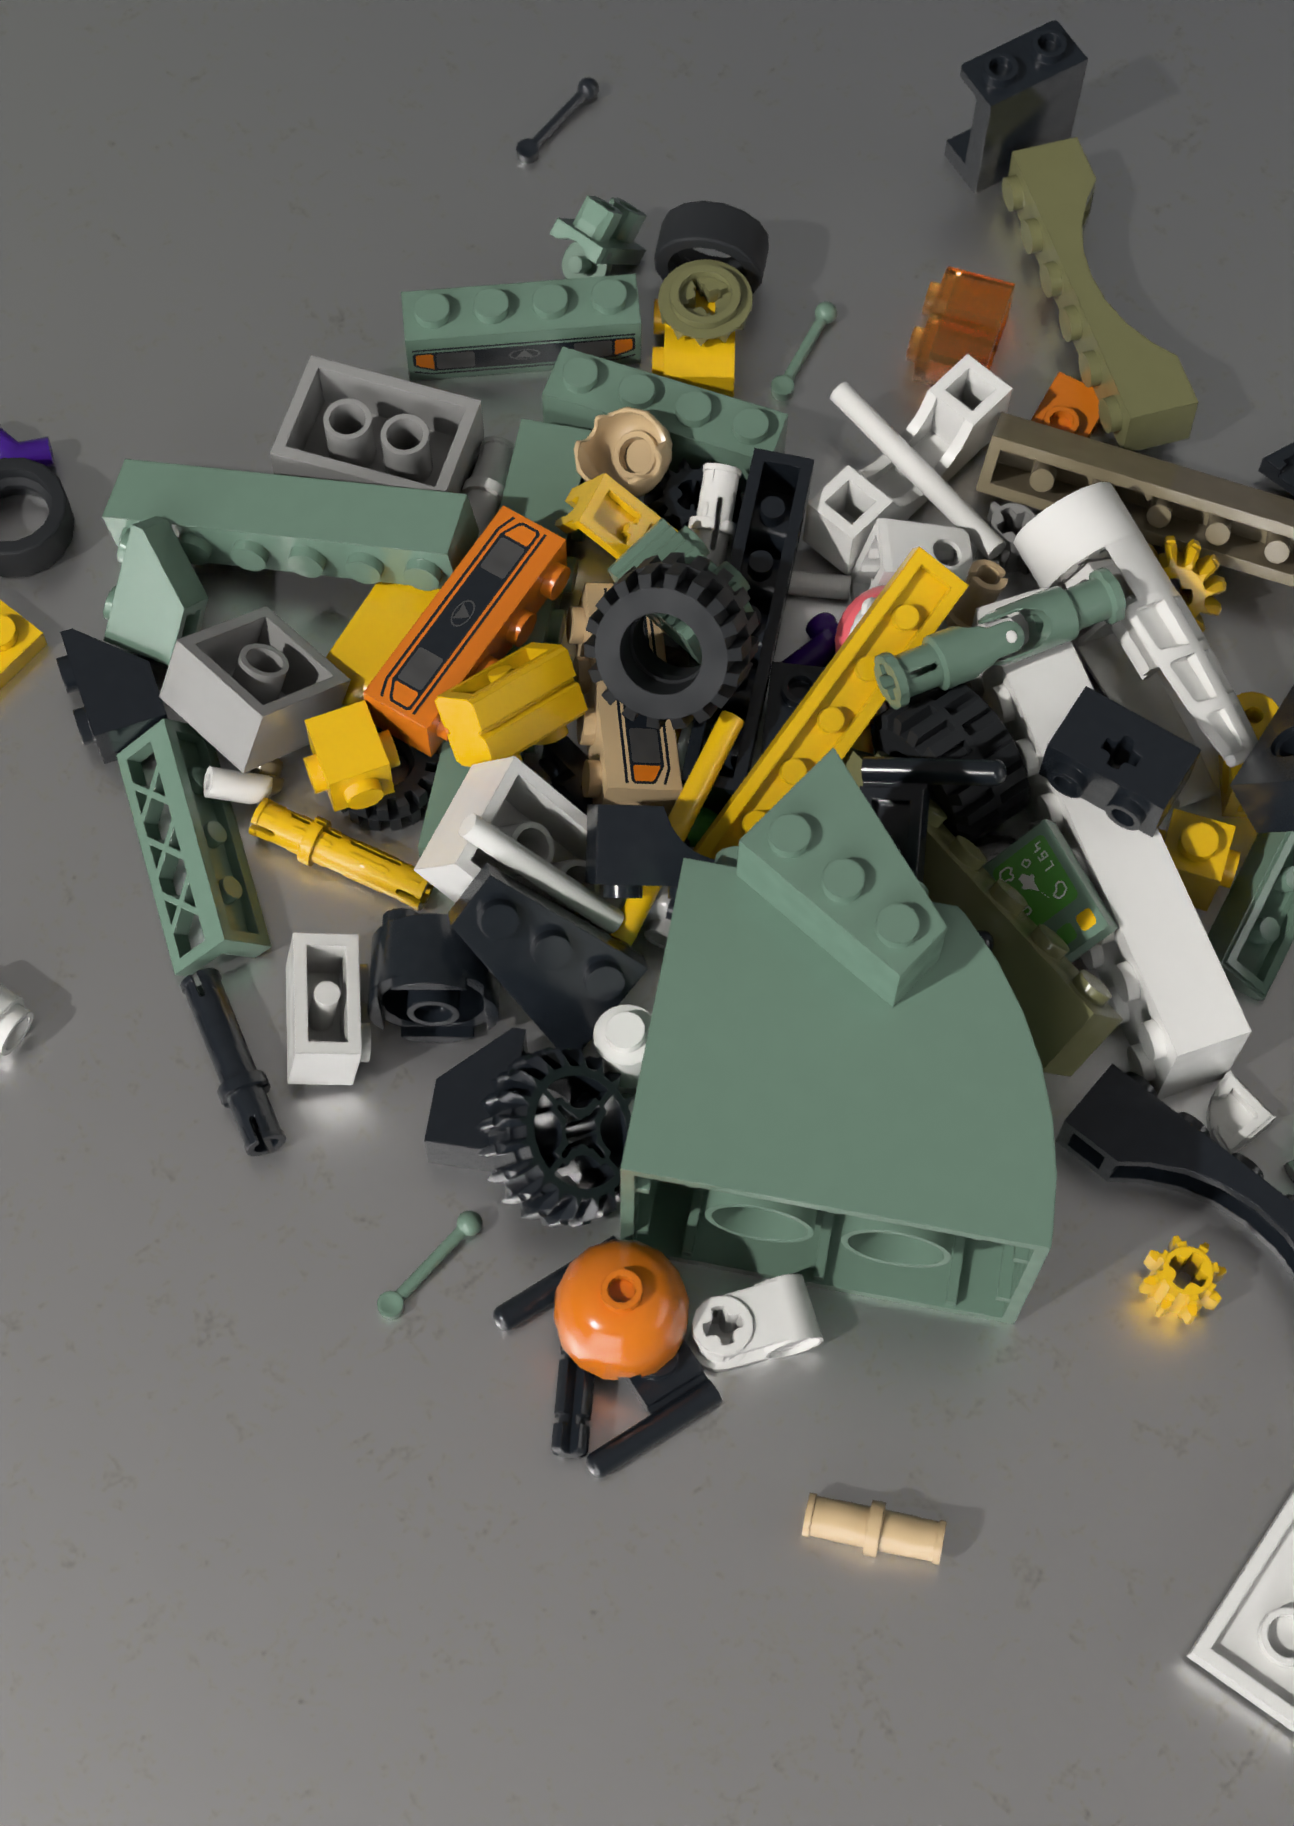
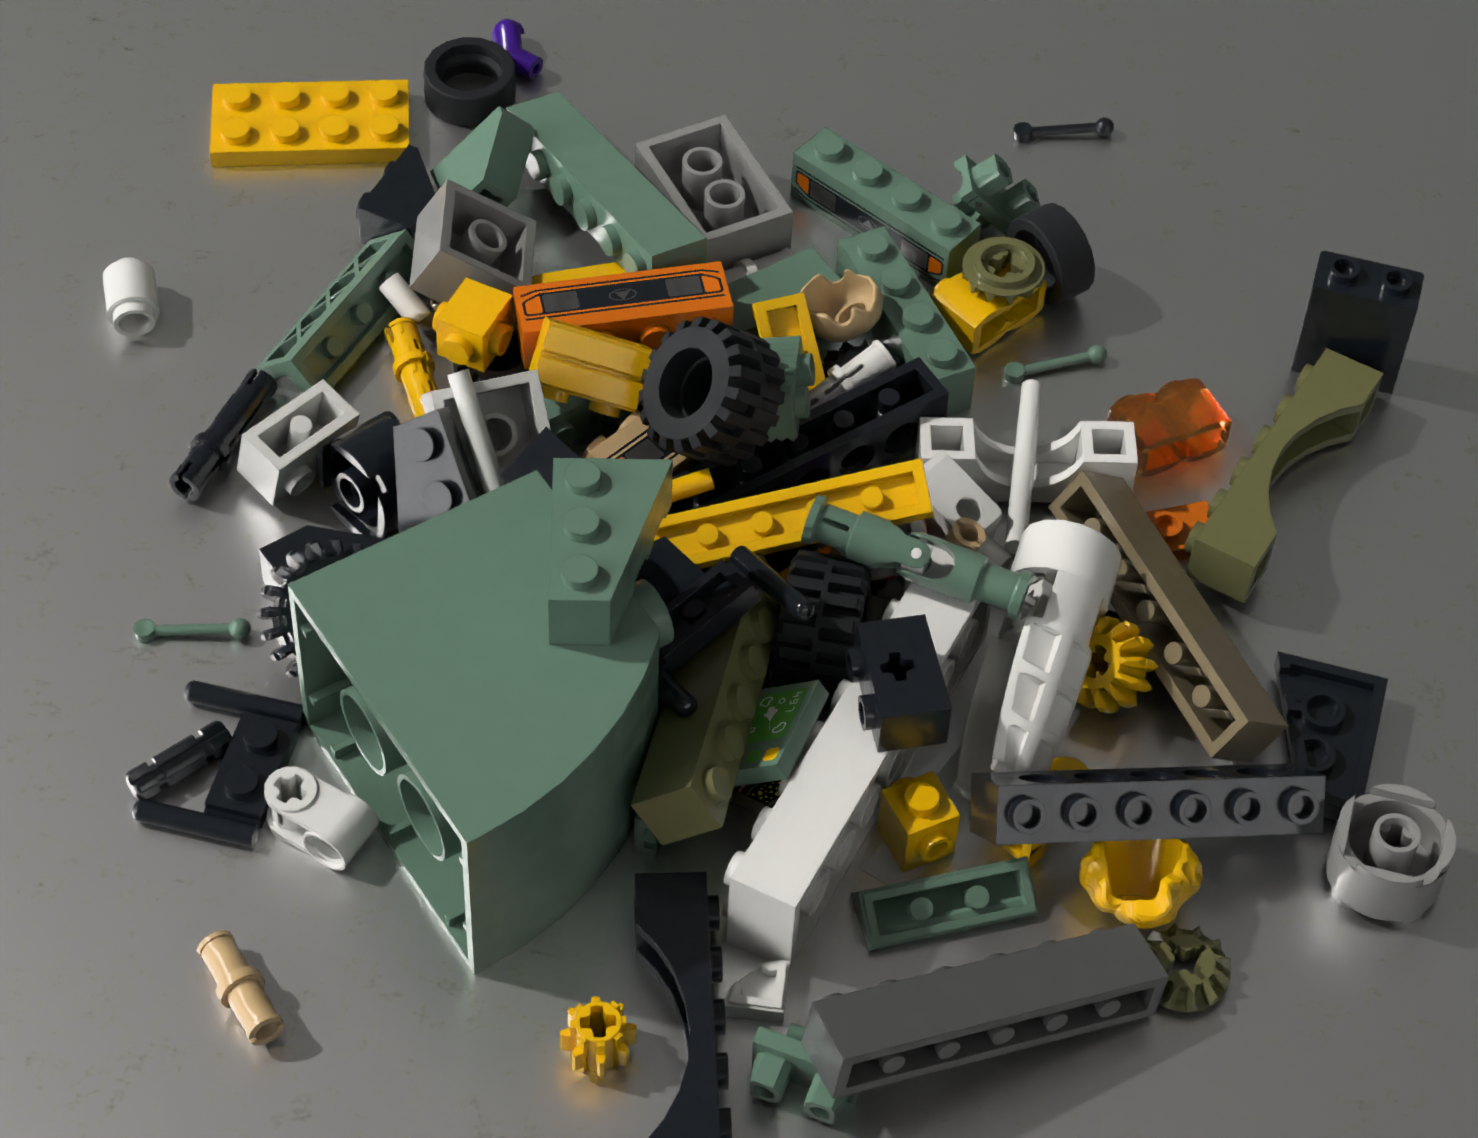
camera: 45 degrees right, 15 degrees down
orange cylinder [554,1239,689,1380] -> none

